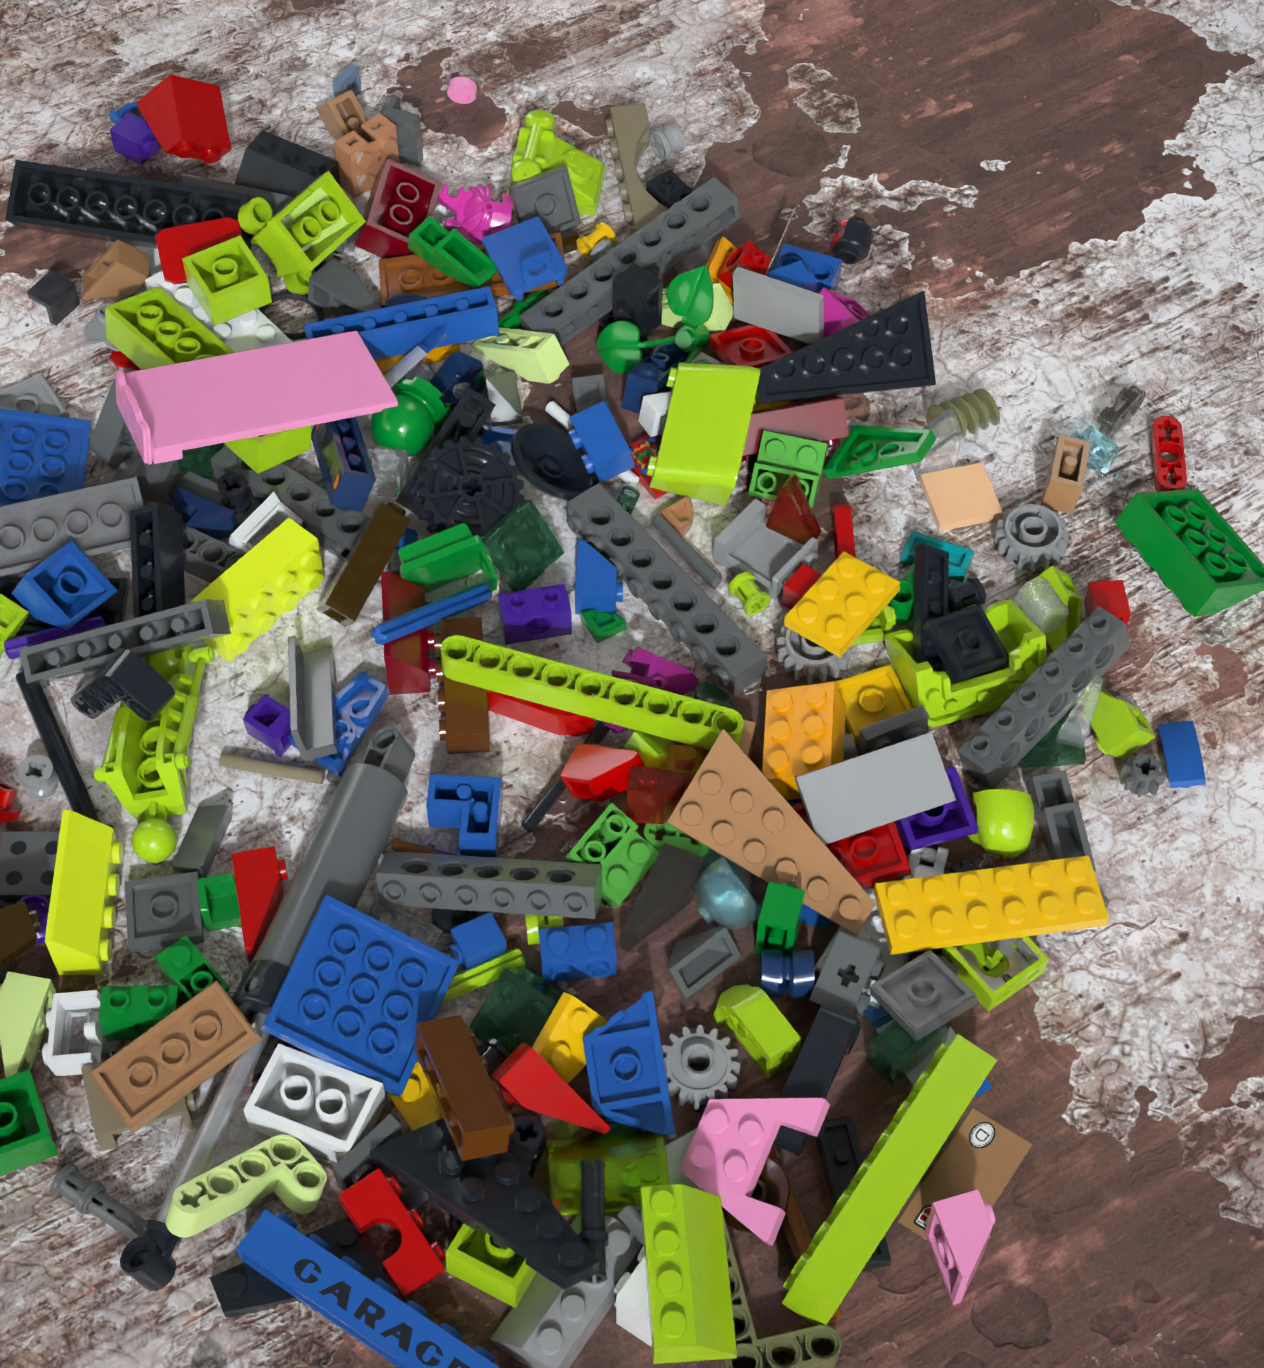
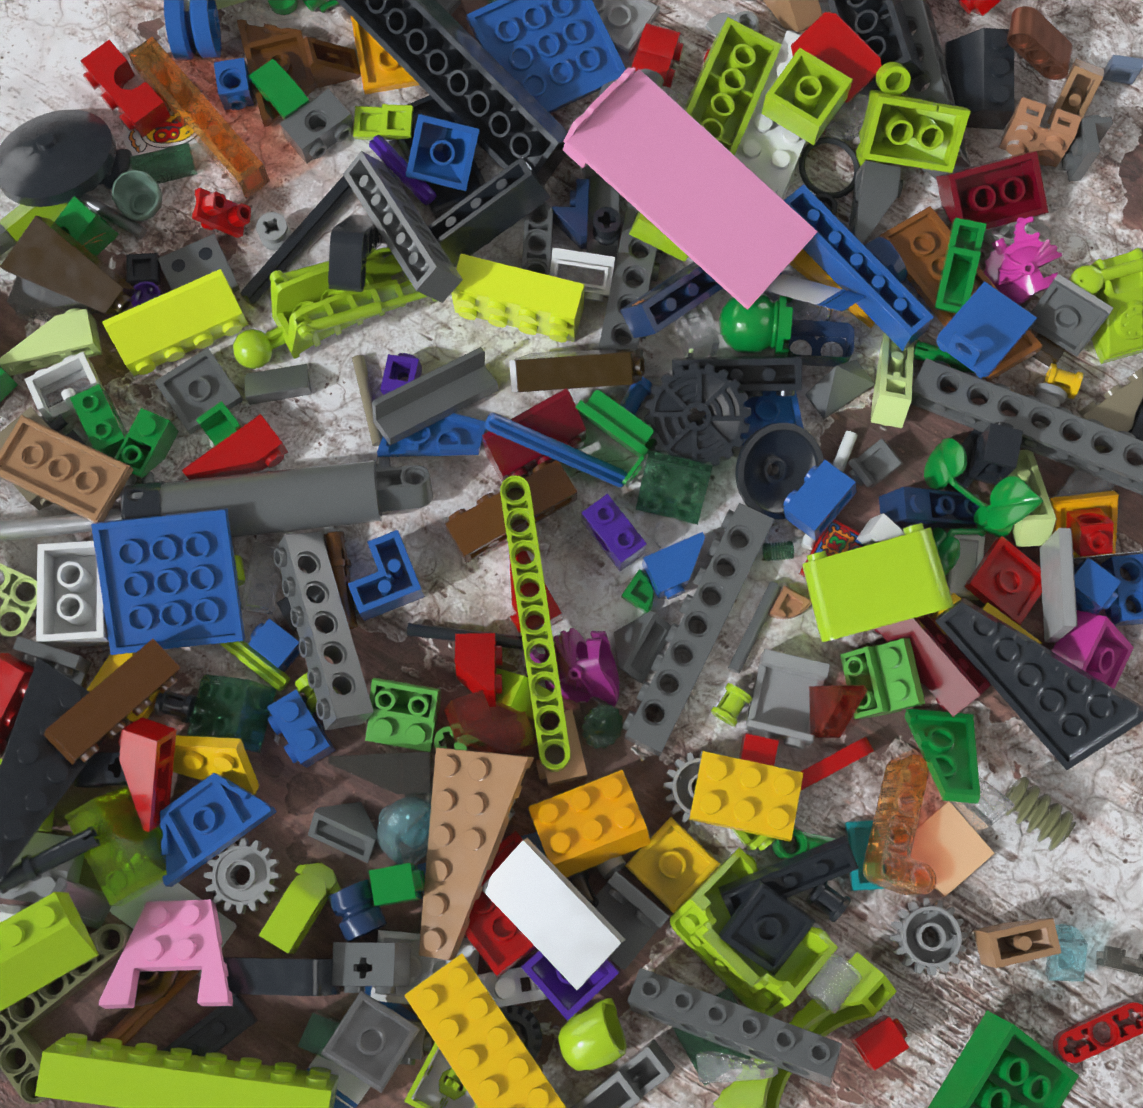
camera: 65 degrees right, 20 degrees up
none -> dark grey slope [614,611,671,684]
none -> red brick [631,23,684,92]
none -> clear orange beam [863,754,937,896]
none -> copper beam [1007,6,1073,80]

